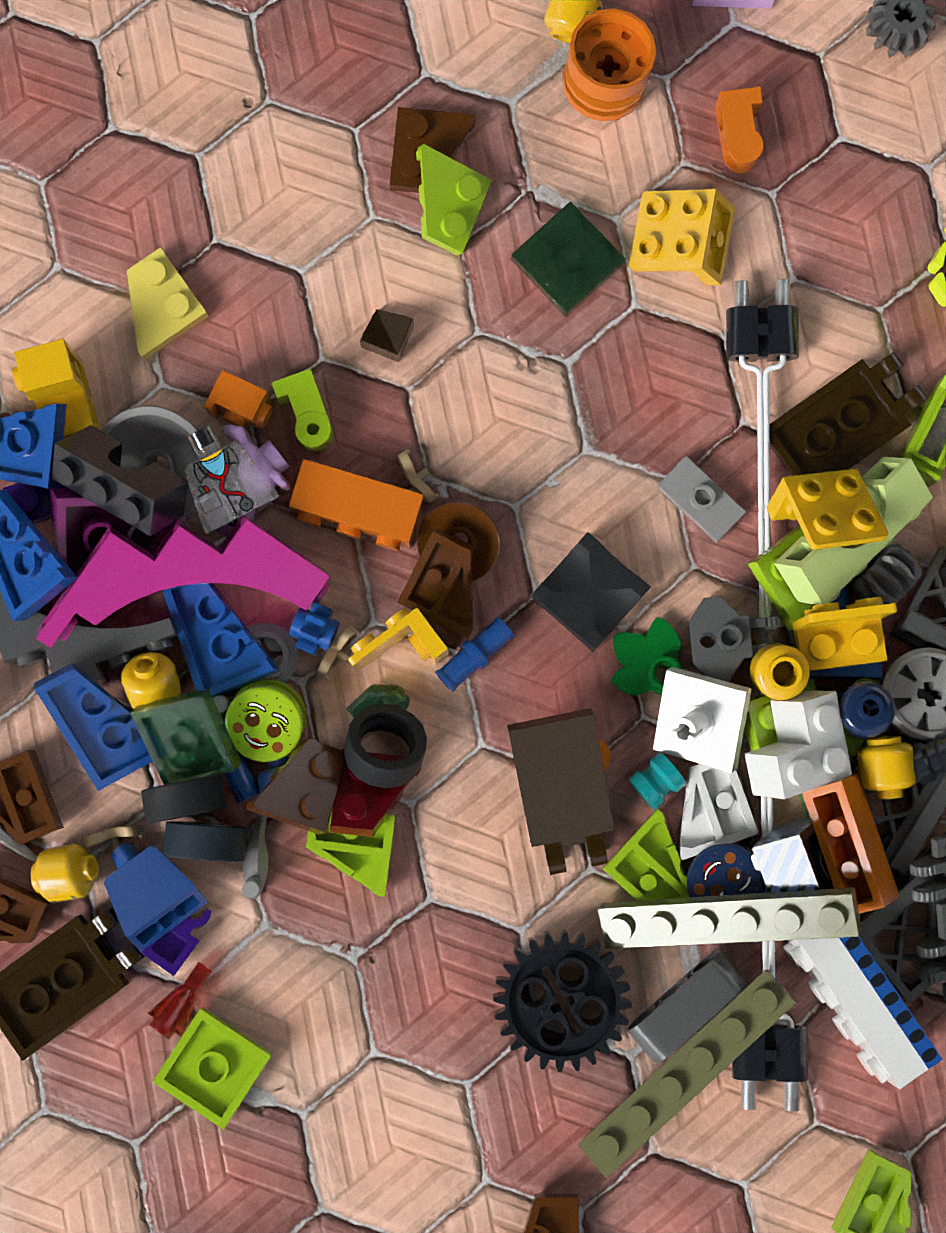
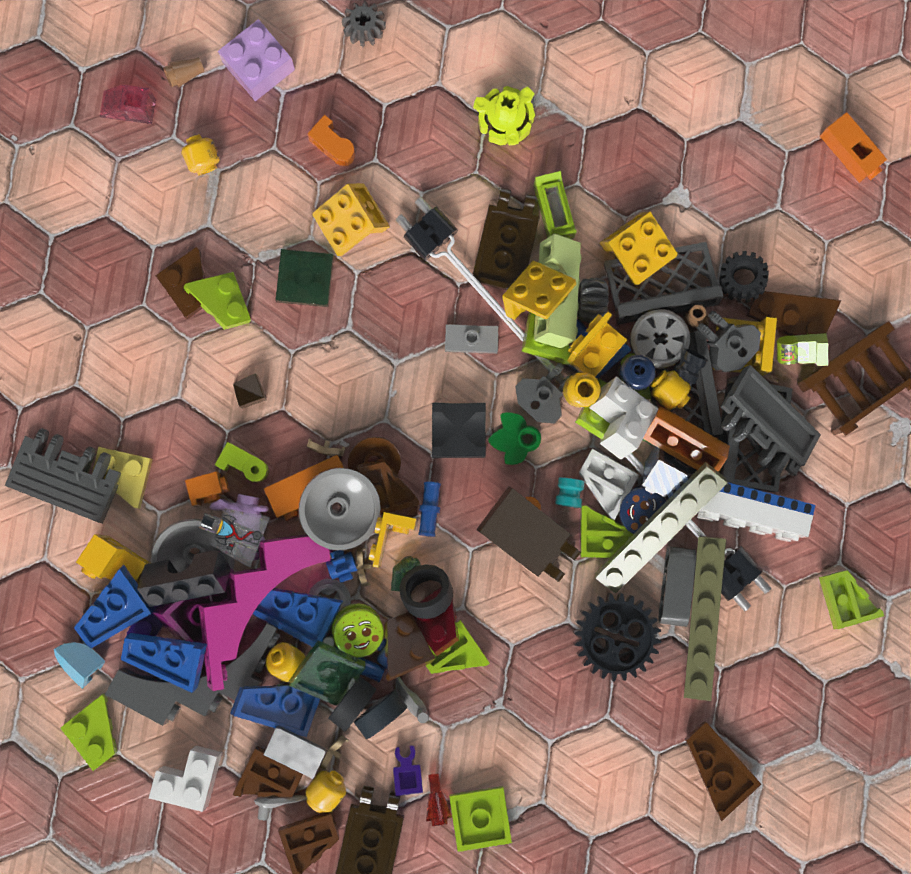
camera: 45 degrees left, 0 degrees up
blue torso [104,842,208,952] -> none
orange wheel [562,8,656,121] -> none
white tile [653,667,752,773] -> none
none -> dark grey hinge [4,428,121,524]
none -> panel [264,726,326,779]
none -> light grey dish [299,468,380,550]

